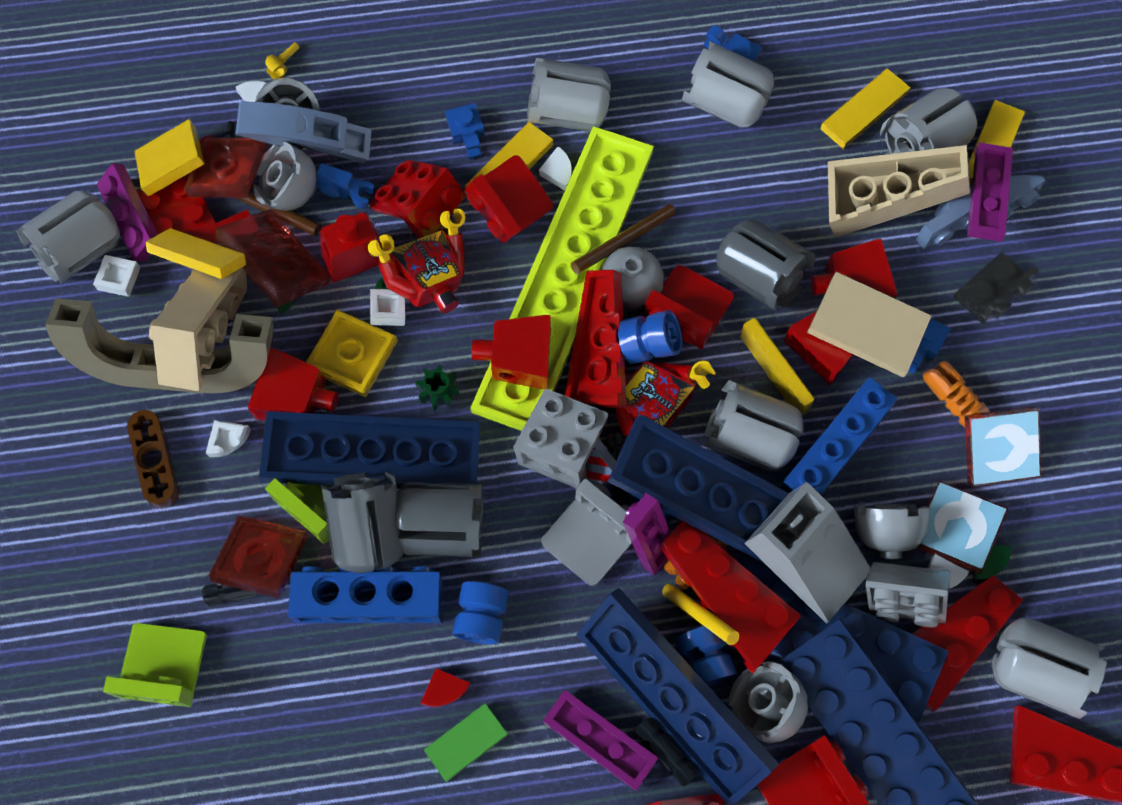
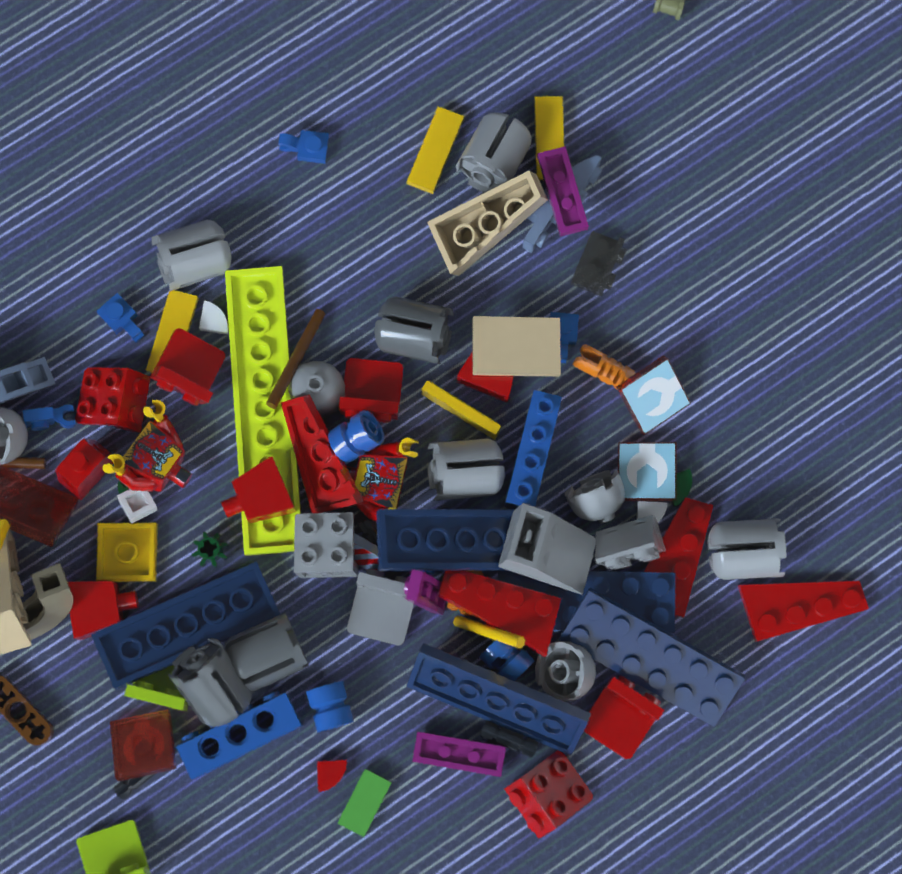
camera: 30 degrees left, 10 degrees up
white tile [206,420,251,457] -> none
light grey cylinder [682,41,774,128] -> none
red torso [811,238,898,299] -> none

